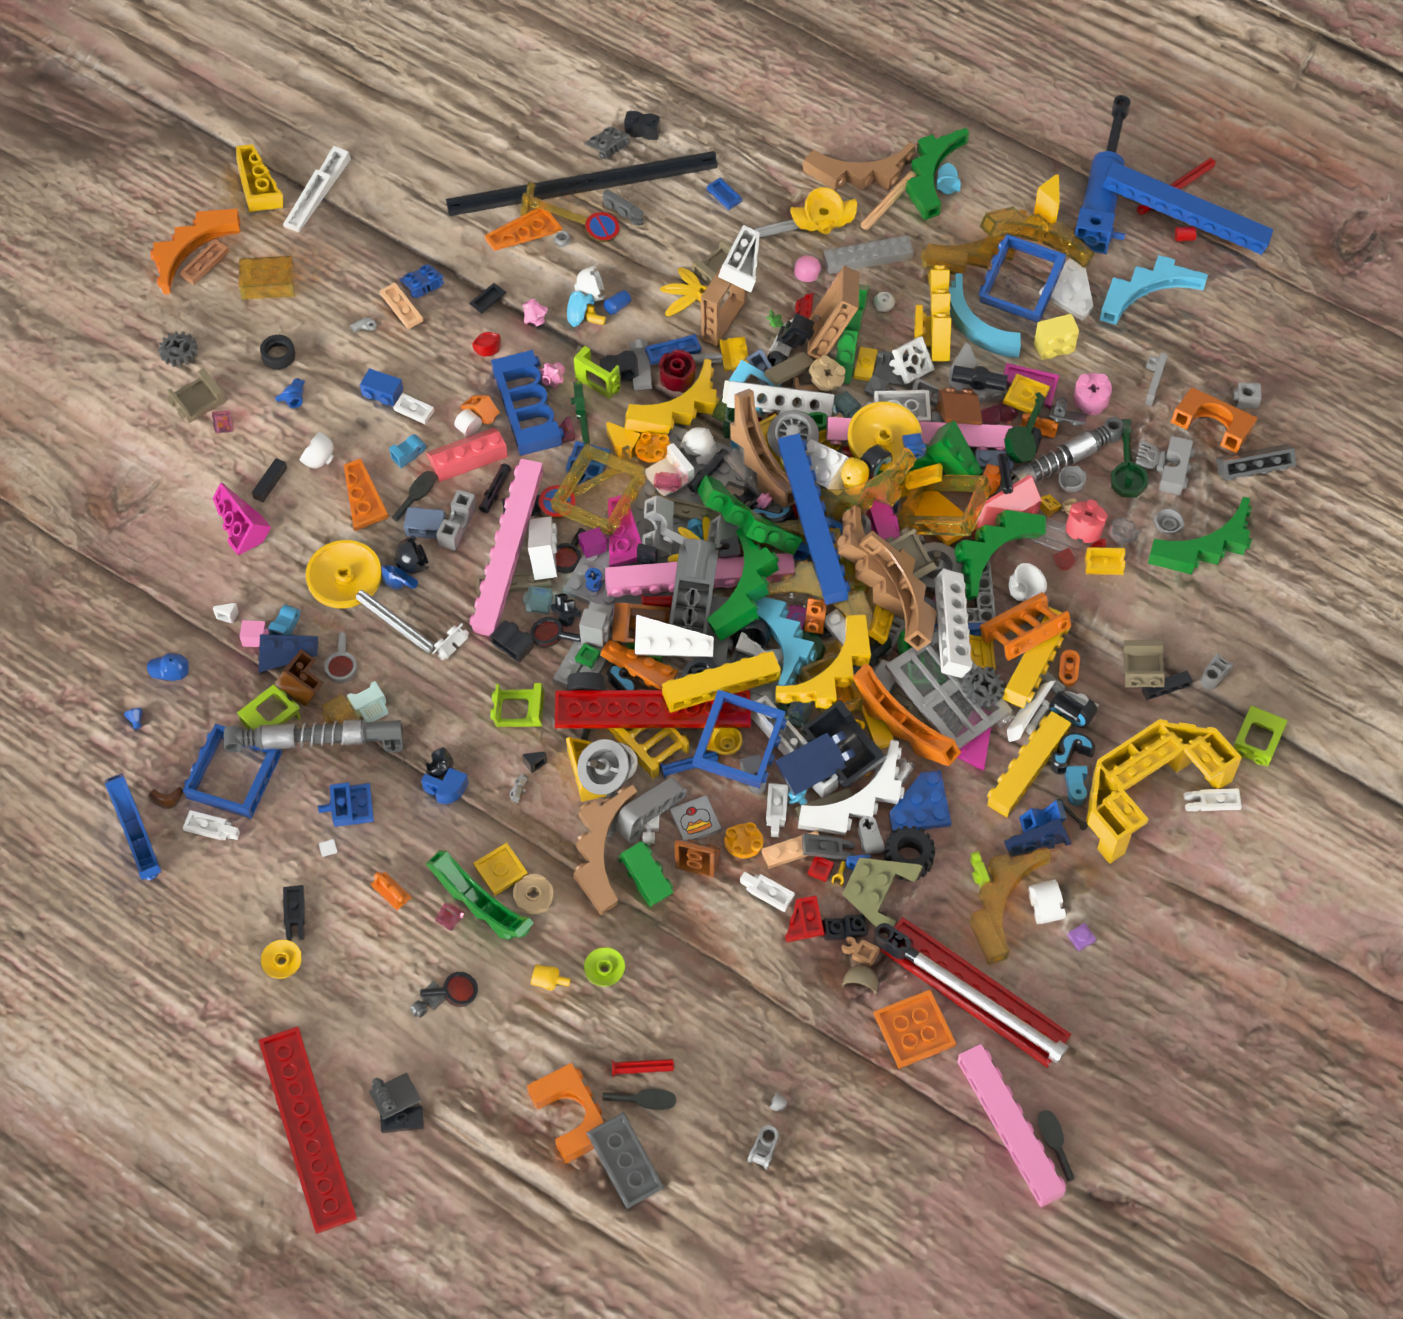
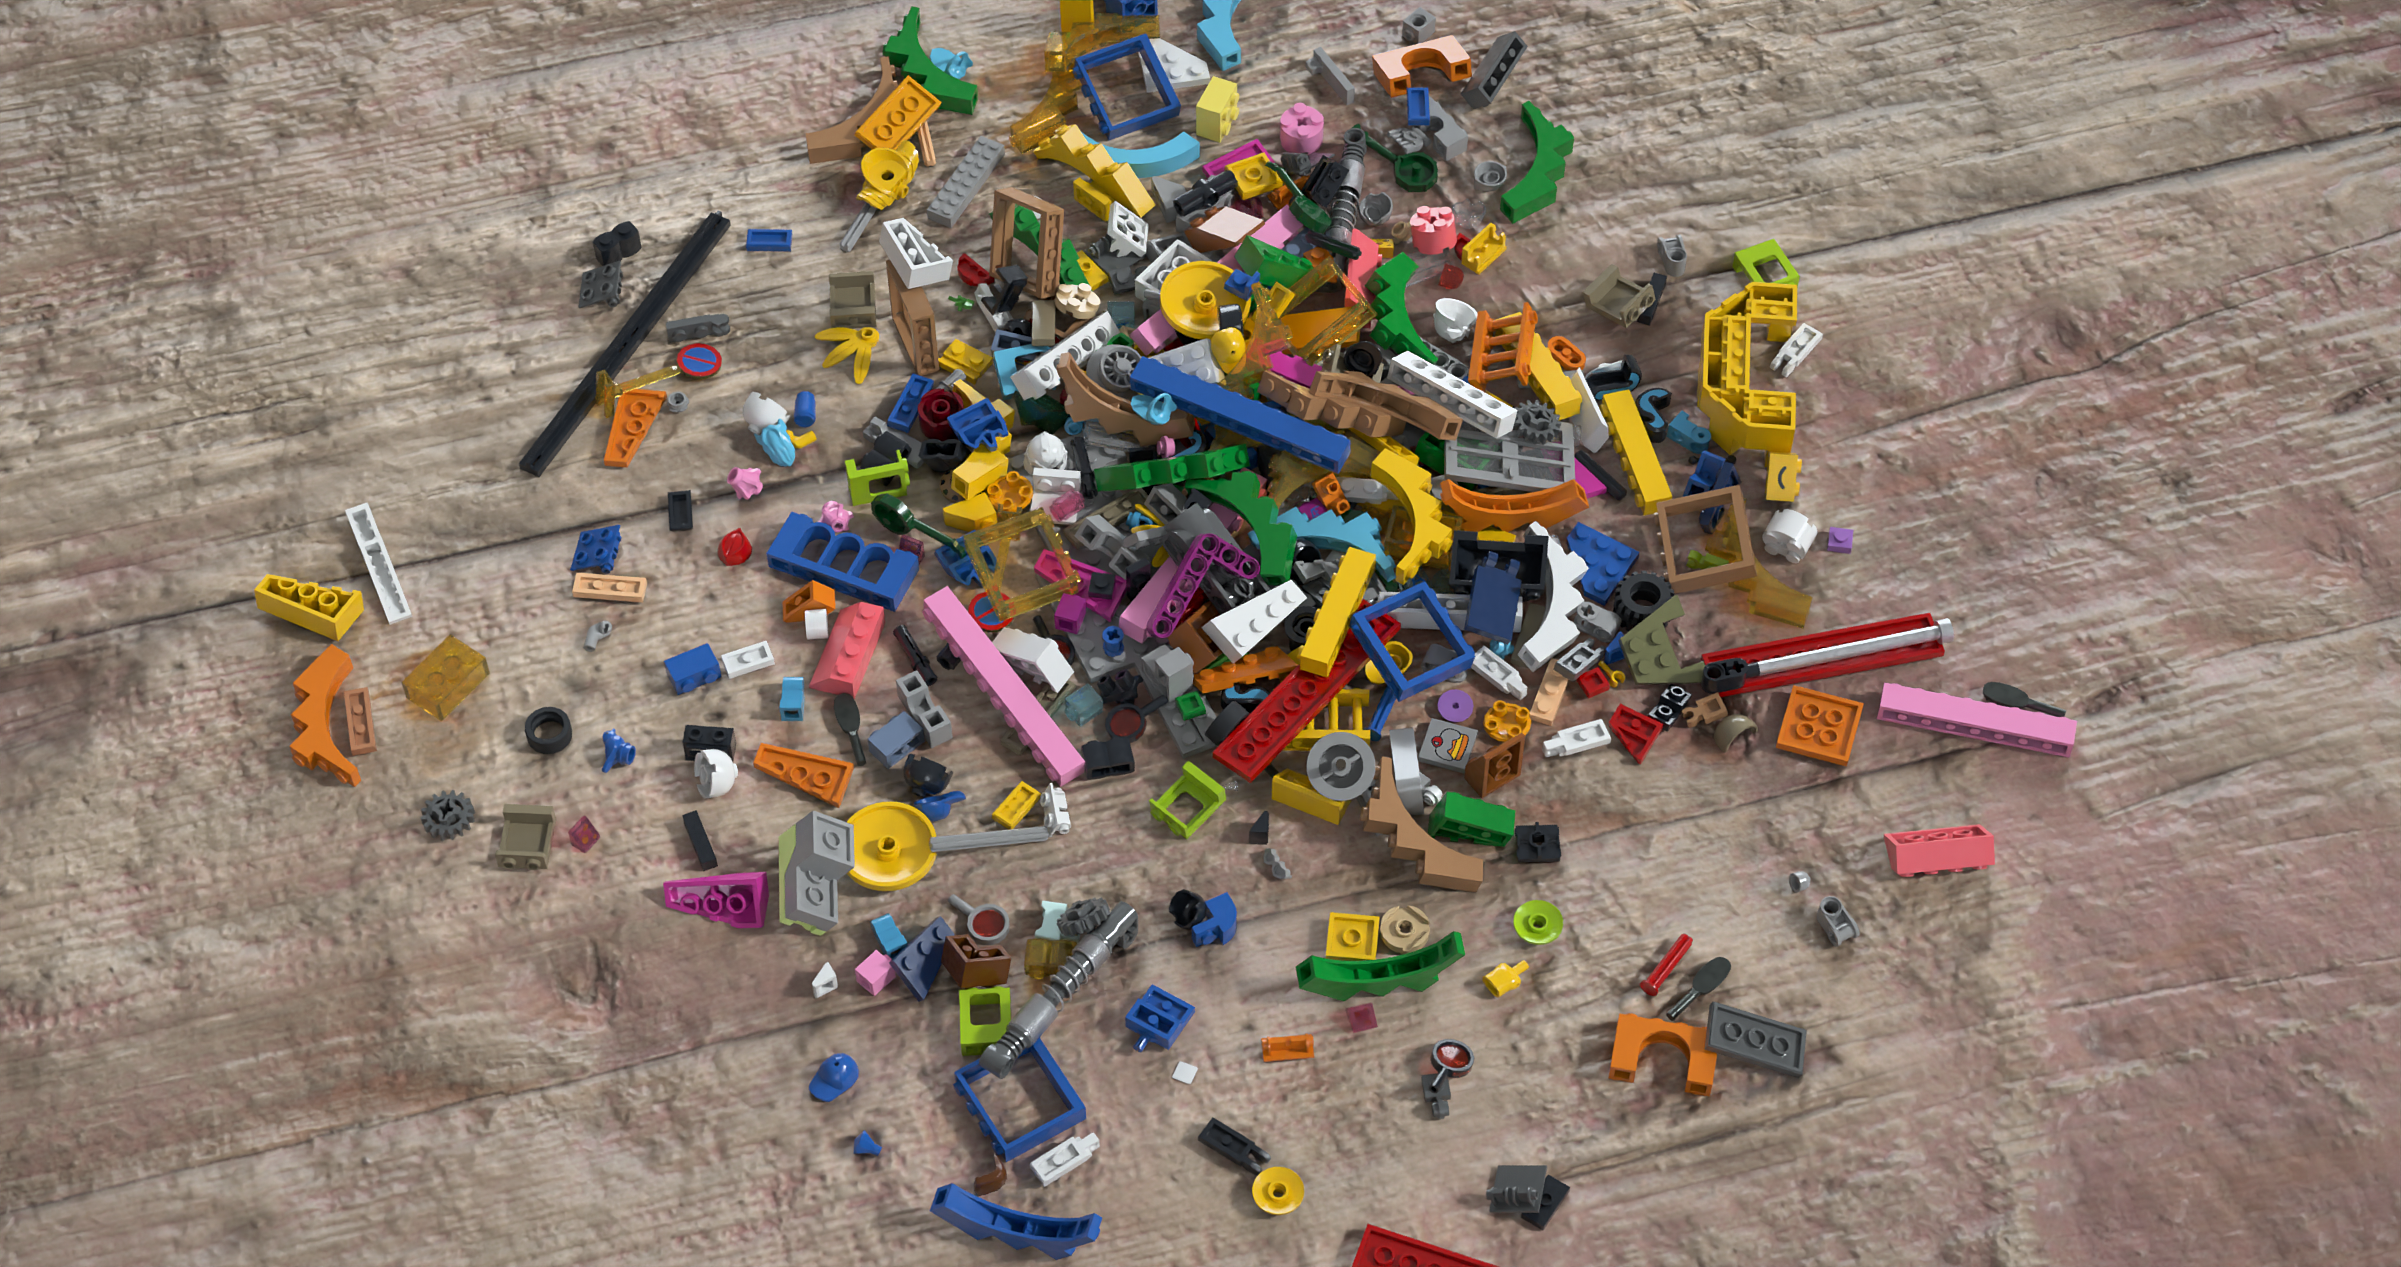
camera: 50 degrees left, 5 degrees down
bright pink hair [794,255,821,282] -> none
none -> black window [682,725,737,762]
none -> light grey piece [779,811,855,936]
none -> light orange tile [854,75,942,150]
none -> black brick [918,439,972,472]
none -> blue plate [947,398,1008,452]
none -> yellow plate [992,781,1041,830]
none -> dark grey gear [1057,898,1110,936]
none -> black plate [1088,572,1116,600]
none -> medium azure piece [1131,393,1177,425]
none -> magenta beam [1146,533,1260,638]
none -> black window [1301,155,1349,208]
none -> black hat [1344,341,1382,377]
none -> blue tile [1406,88,1430,125]
none -> medium lavender piece [1437,689,1474,722]
none -> black piece [1515,822,1561,863]
none -> black axle [1574,450,1627,501]
none -> medium nougat window [1654,485,1757,594]
none -> yellow brick [1764,451,1802,502]
none -> coral slope [1884,824,1995,877]

